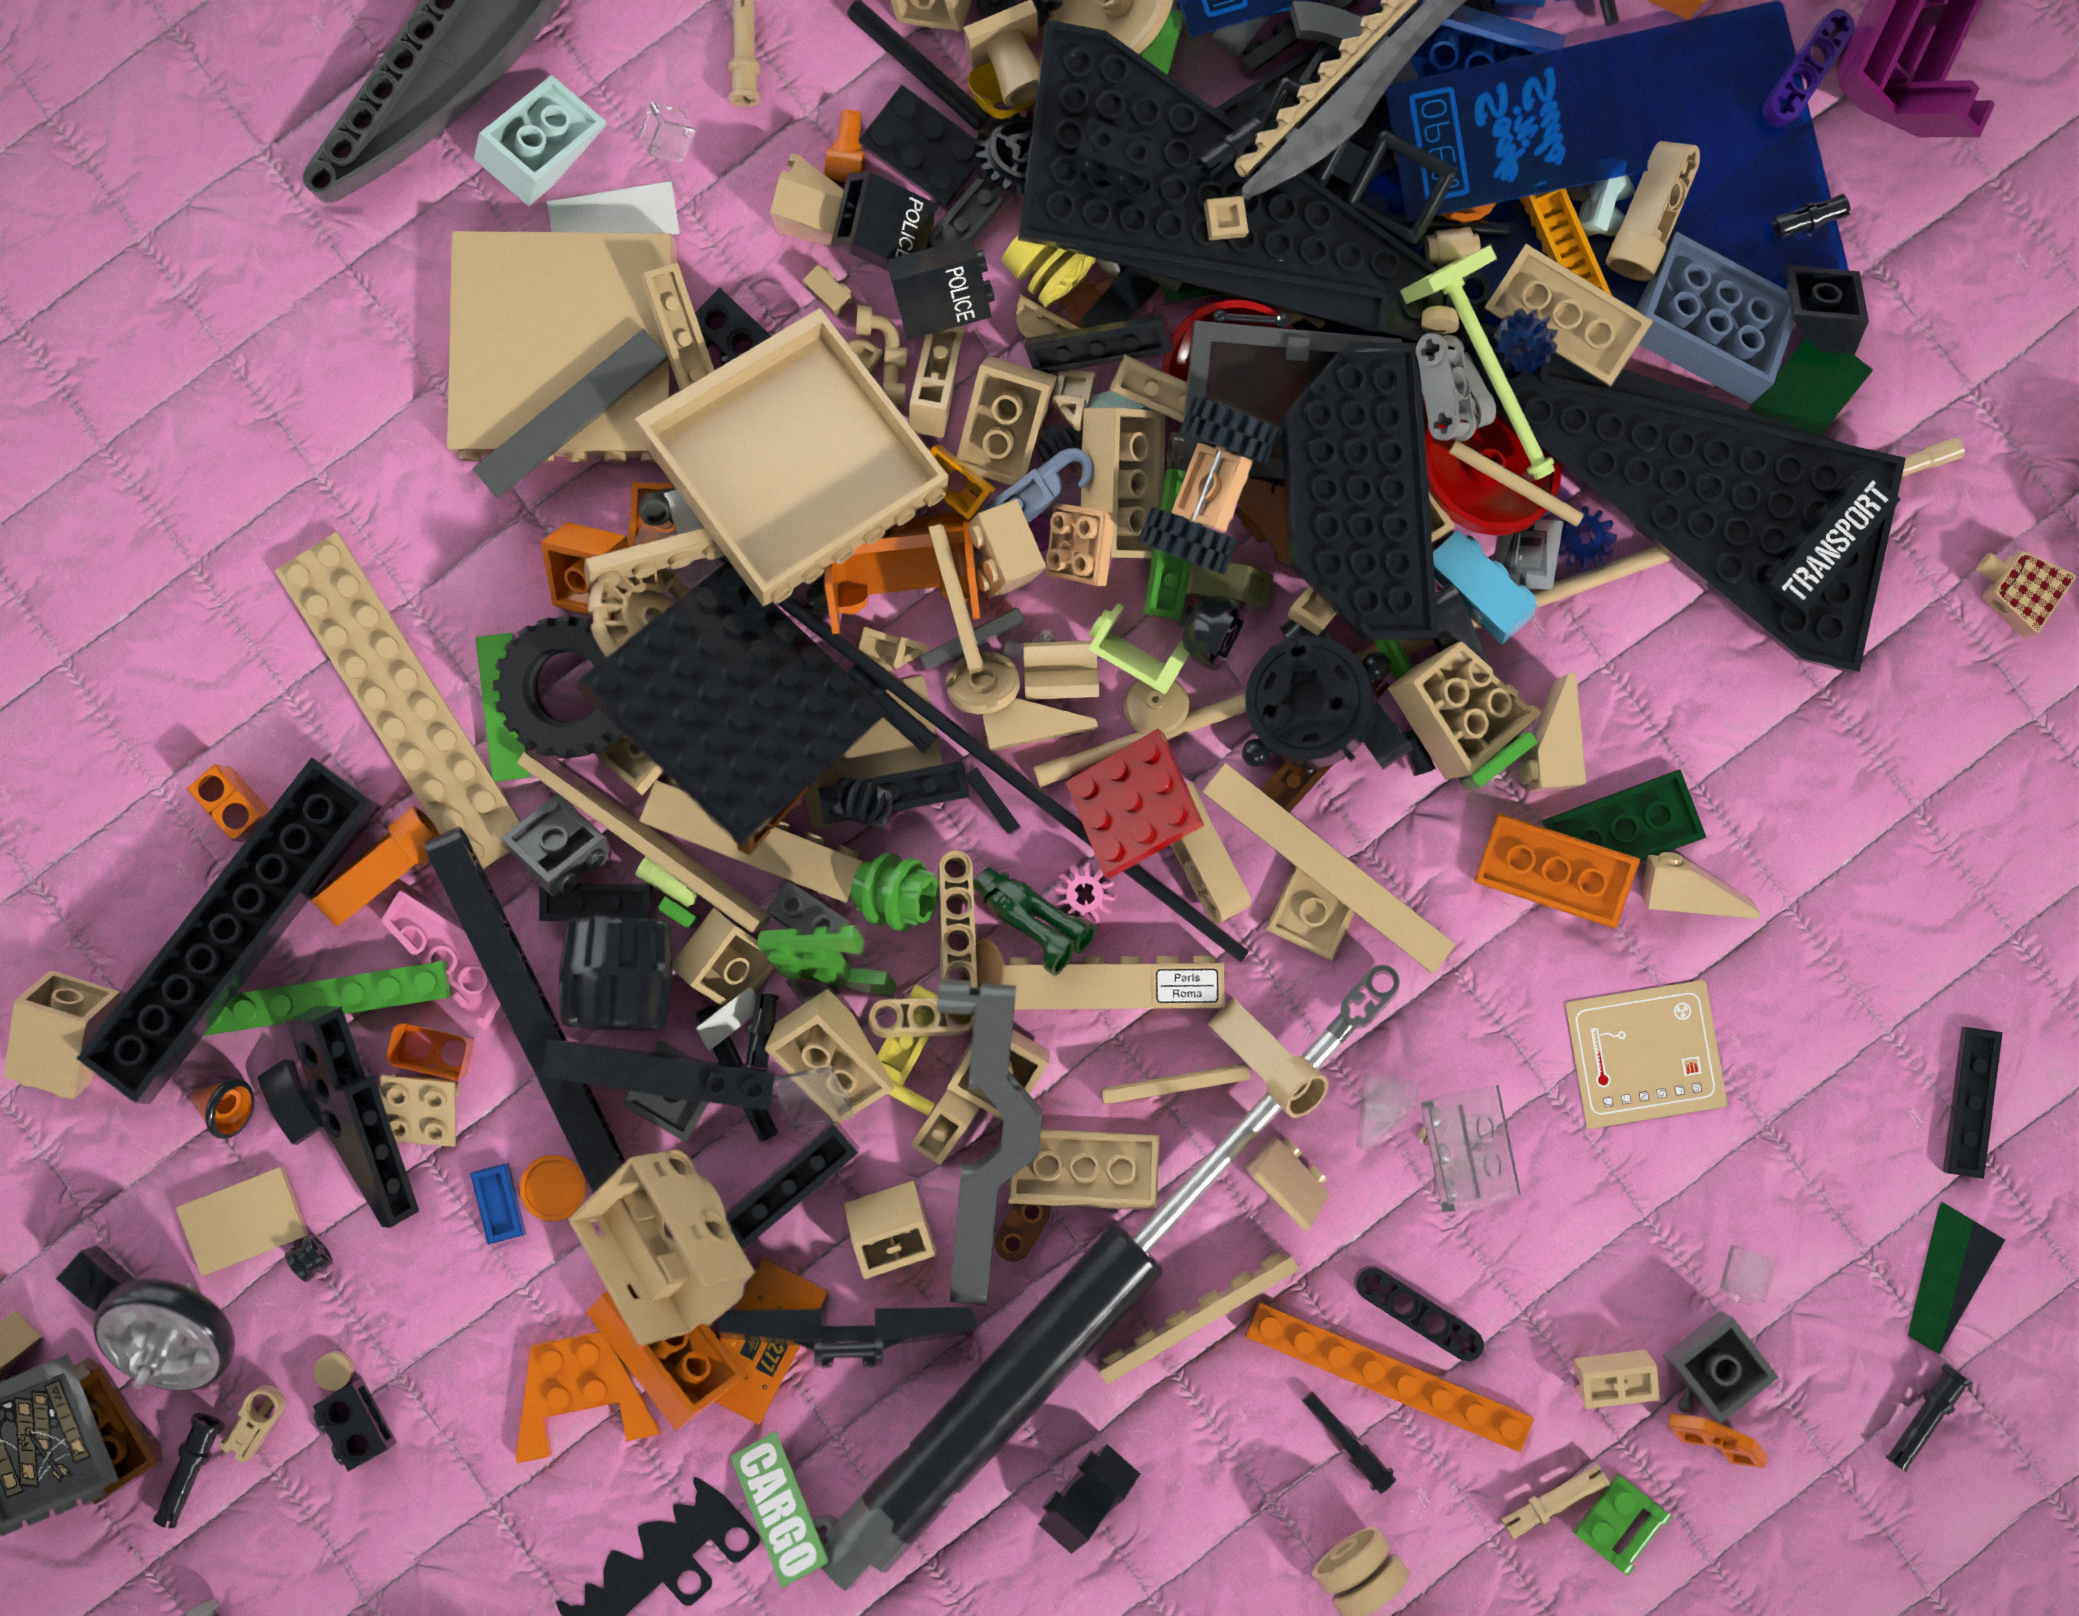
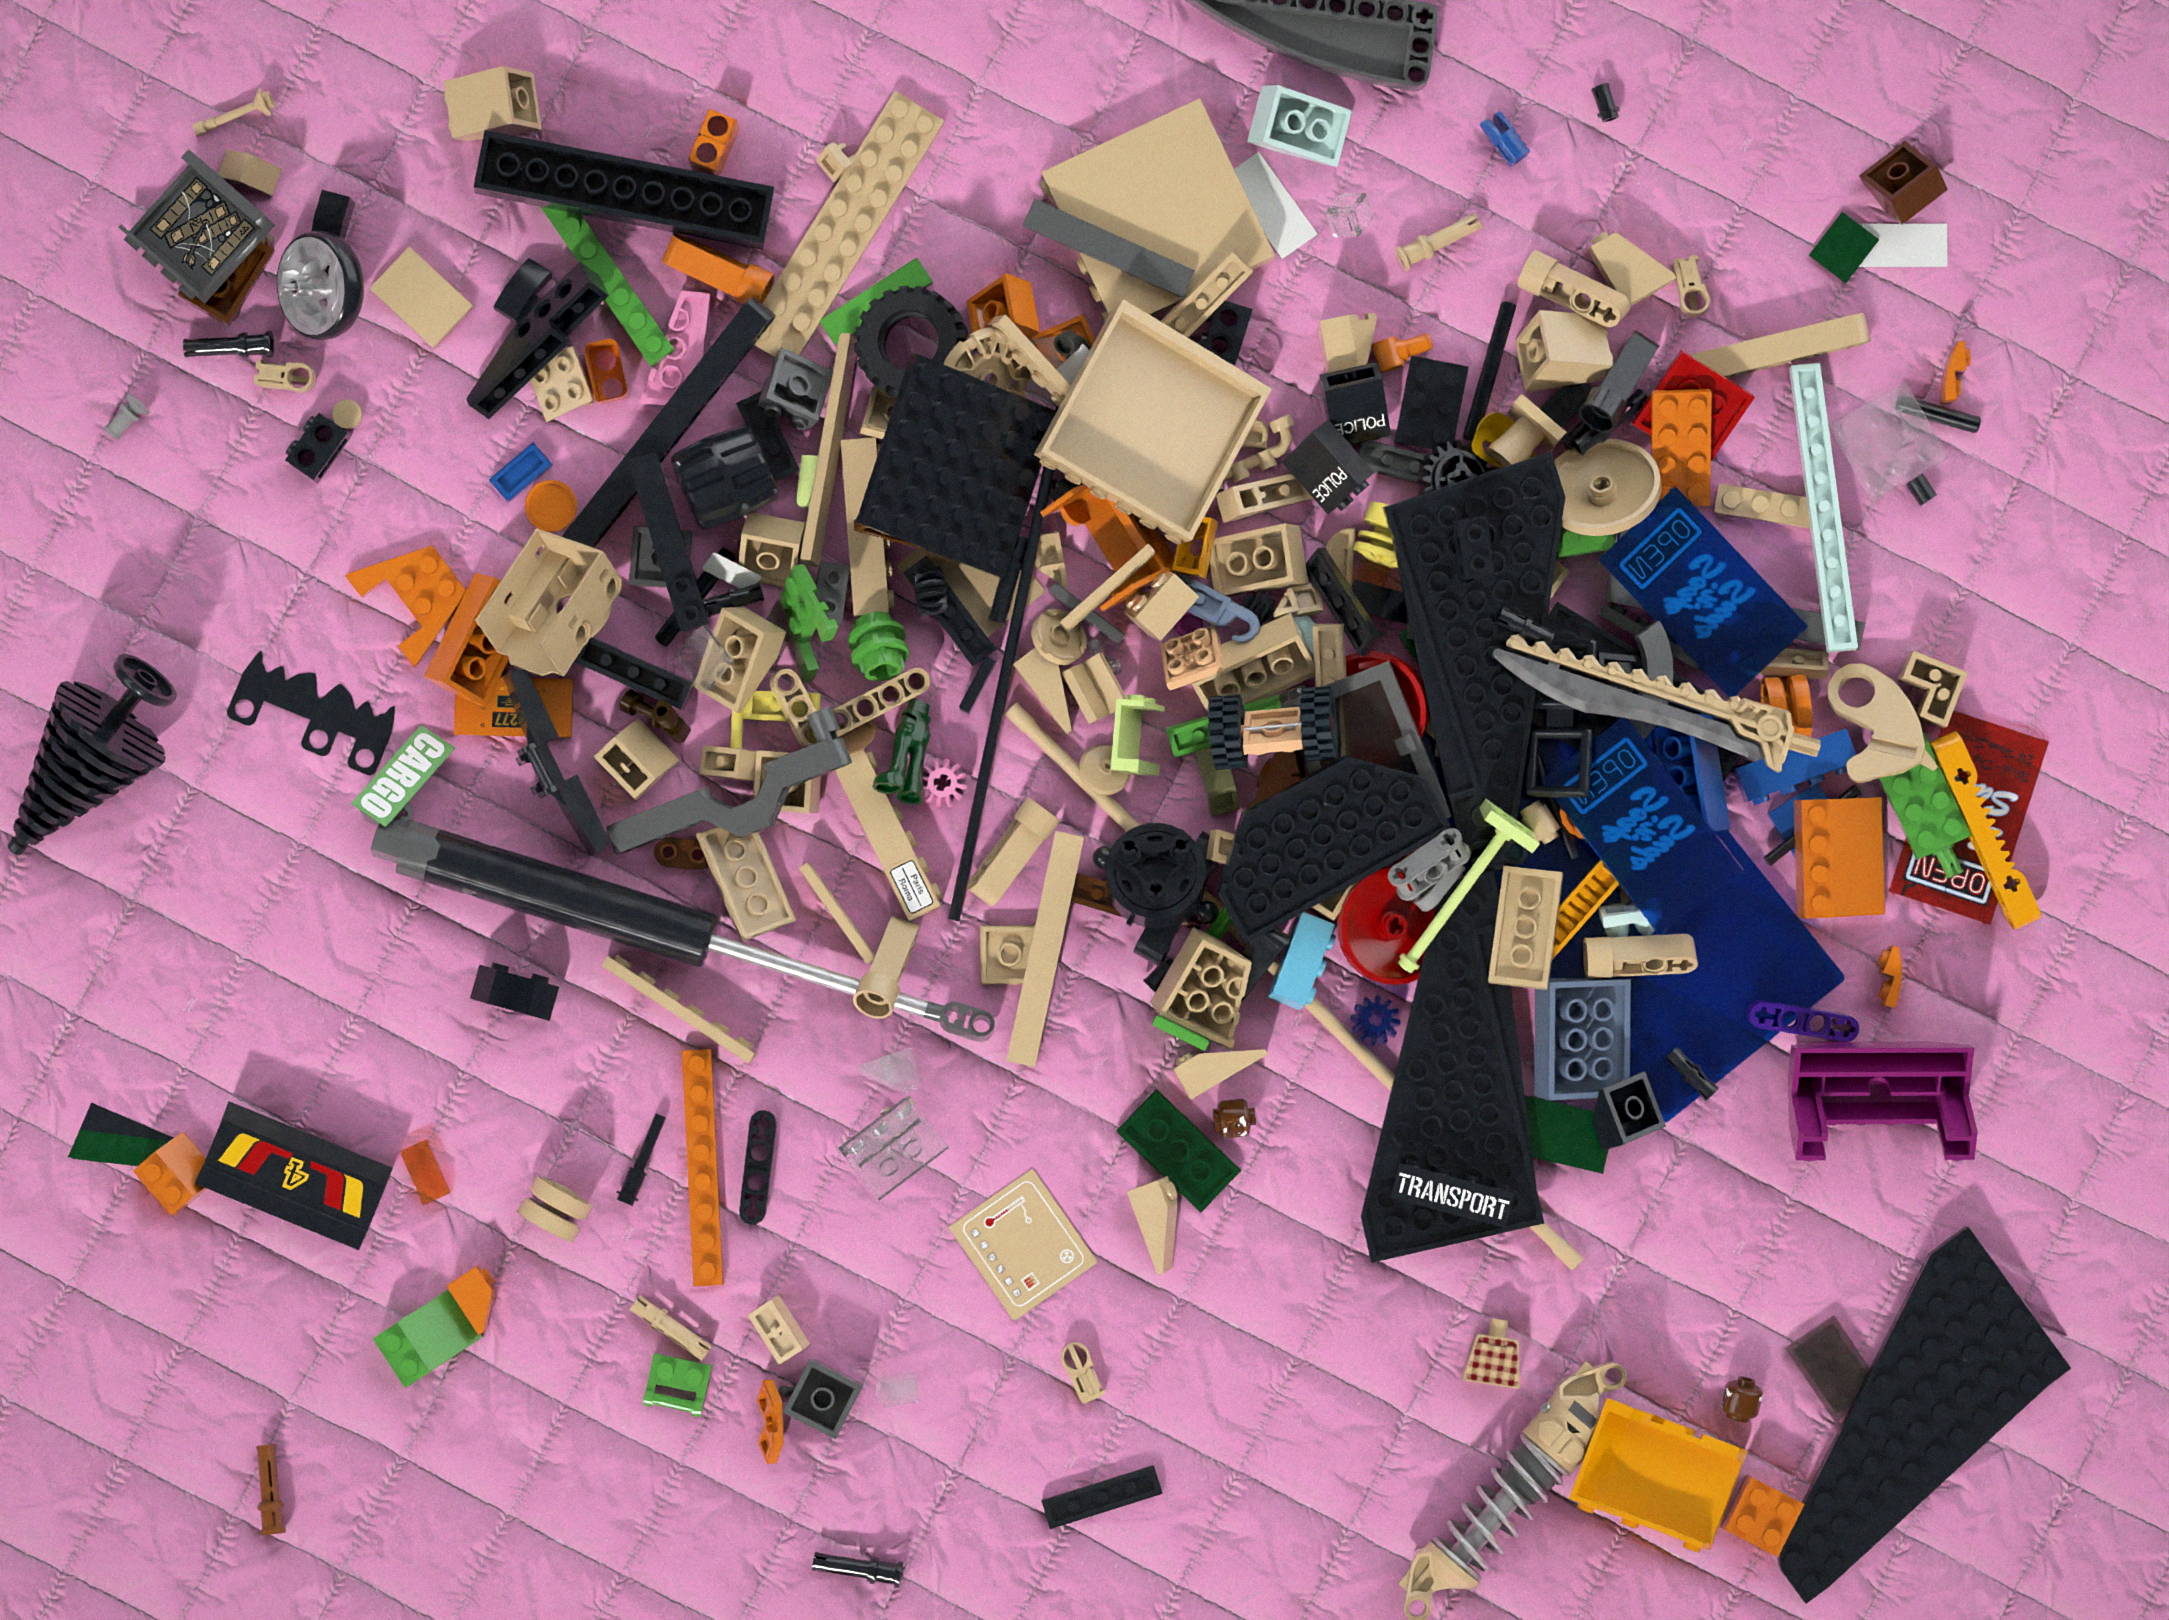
camera: 65 degrees right, 0 degrees up
orange hat [190,1078,255,1139] -> none
black wheel [285,1234,333,1282] -> none
bright green tile [658,896,700,928] -> none
tan piece [802,264,852,317] -> none
red plate [1065,729,1204,879] -> none
black cylinder [1179,596,1247,672] -> none
tan tile [1204,196,1249,240] -> none
black hinge [1213,309,1290,328] -> none
tan slope [1243,1135,1330,1232] -> none
tan tile [1421,306,1459,334] -> none
tan bar [1449,440,1584,526] -> none
orange tile [1474,812,1640,929] -> none
clear blue gear [1493,308,1559,373] -> none
sticker [1495,519,1563,590] -> none
dark green sticker [1907,1202,2005,1354] -> none
none -> dark brown bar [619,690,691,743]
none -> tan tile [816,141,854,182]
none -> tan piece [1061,1342,1105,1403]
none -> reddish brown head [1213,1099,1256,1138]

